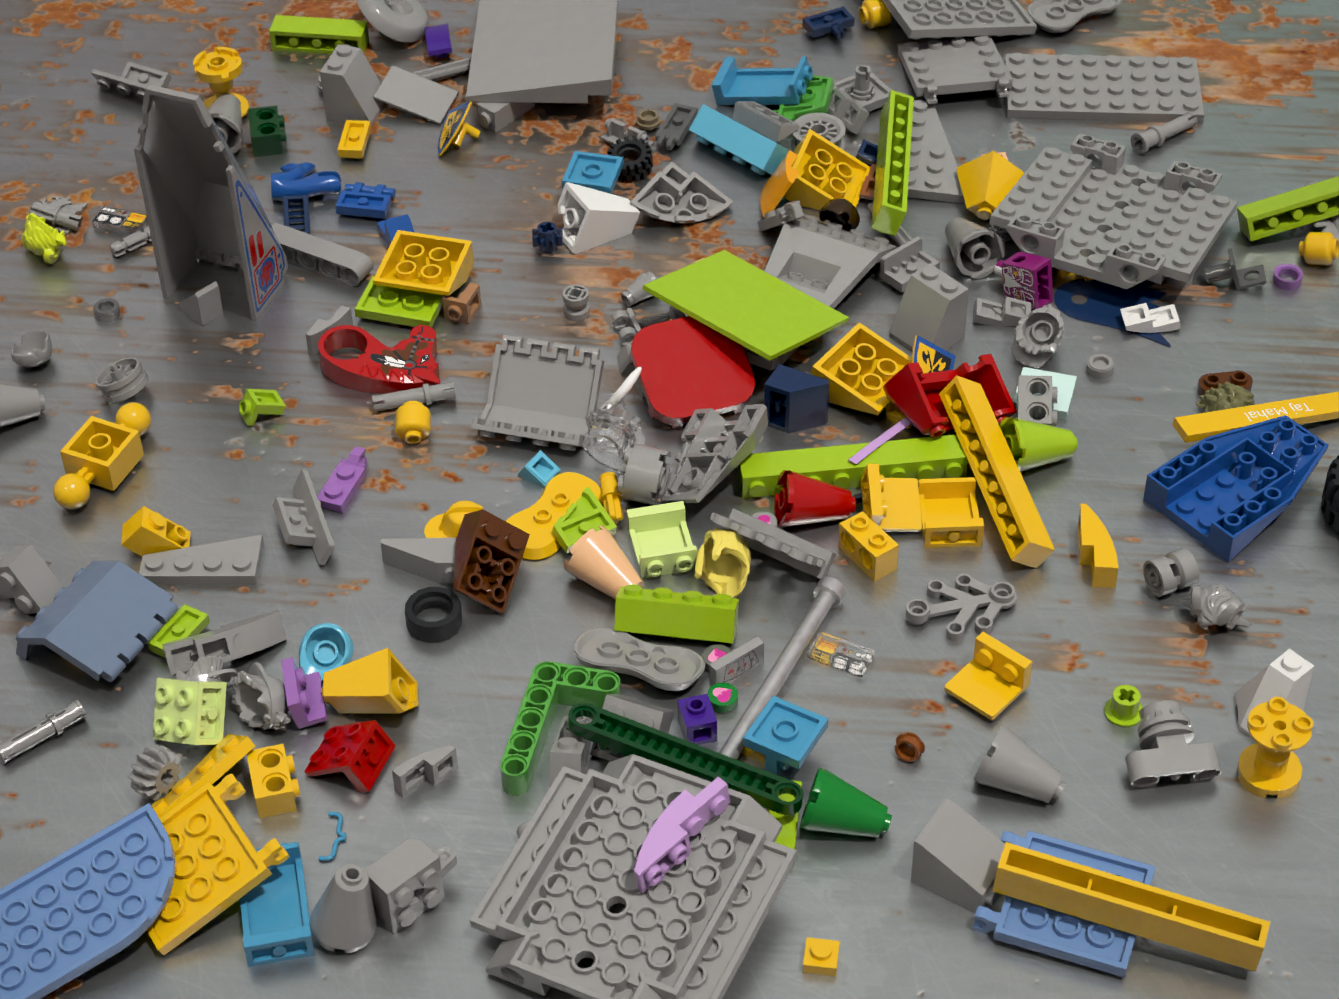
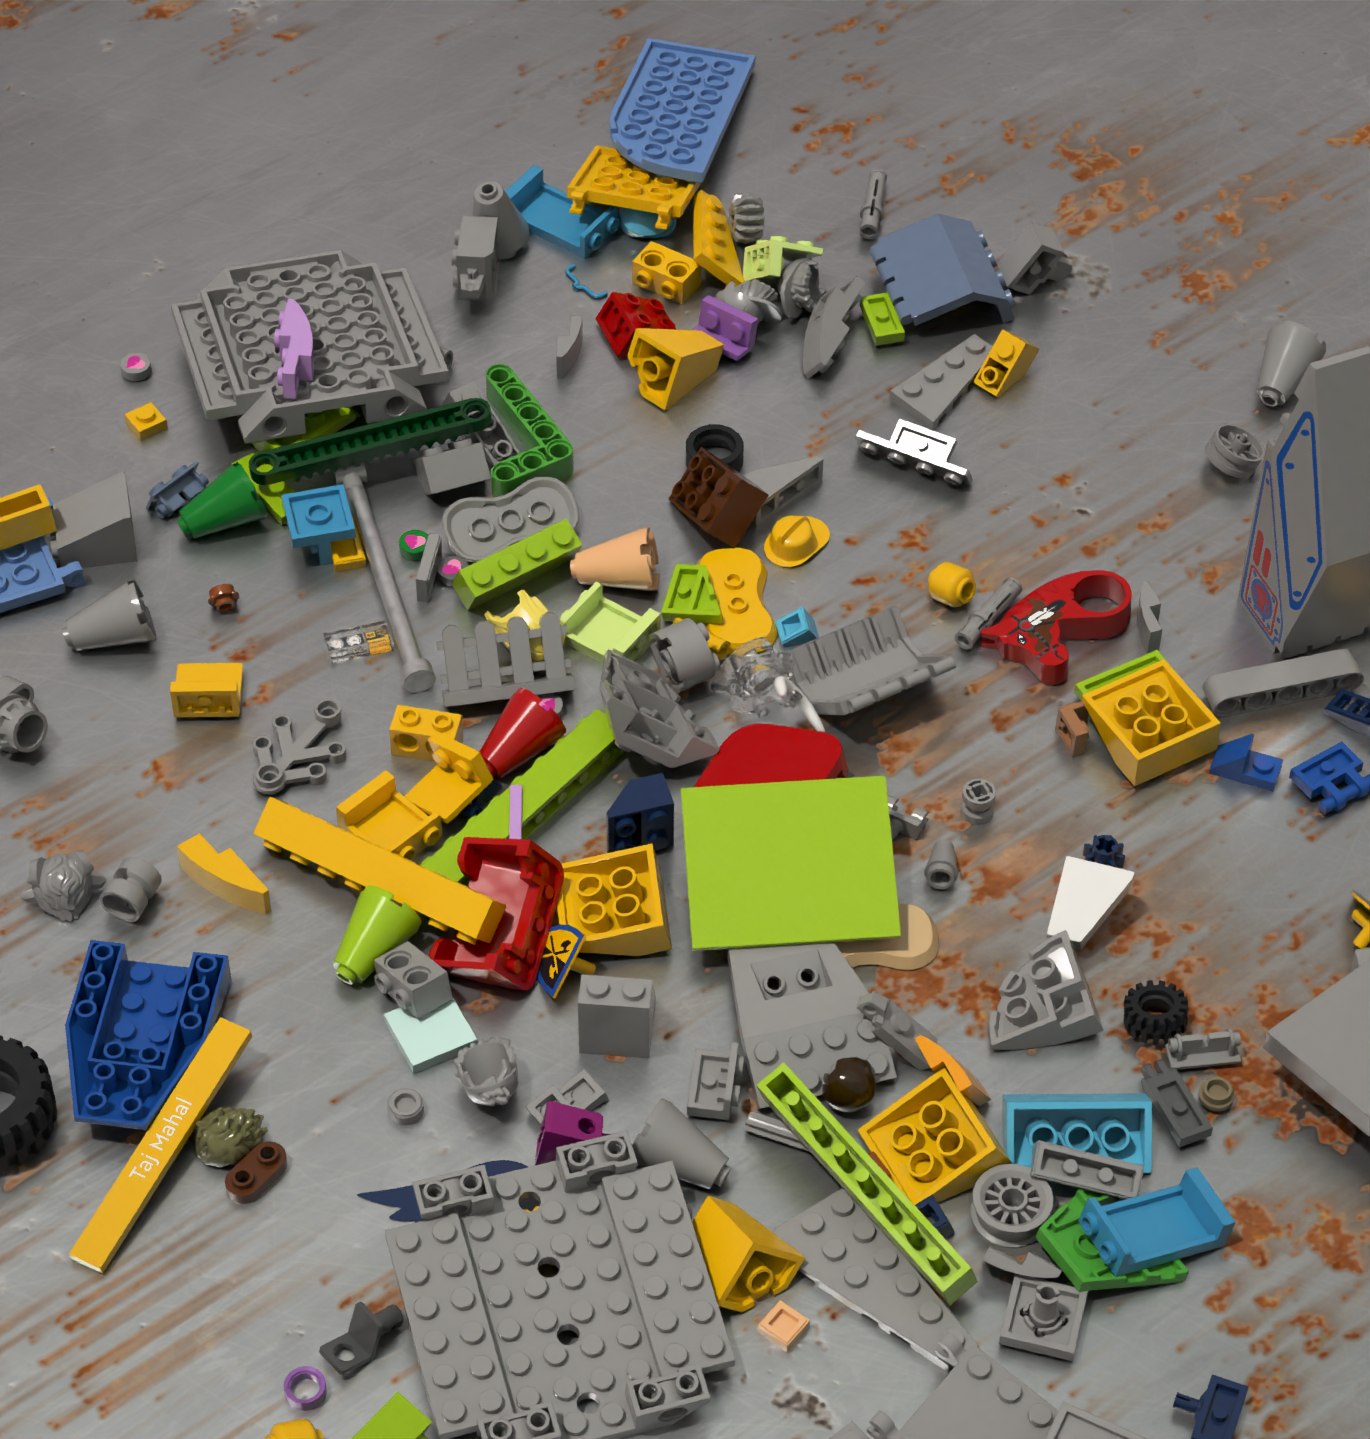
camera: 135 degrees right, 5 degrees up
yellow brick [53,402,151,510] -> none
lime bracket [239,389,286,426] -> none
medium azure hat [299,623,353,683] -> none
medium lavender hinge [317,446,367,513] -> none
dark azure bracket [562,151,623,194] -> none
dark purple brick [677,694,717,745] -> none
lime piece [1104,685,1143,727] -> none
white slope [1120,303,1181,333] -> none
none -> sand blue hinge [146,461,209,518]

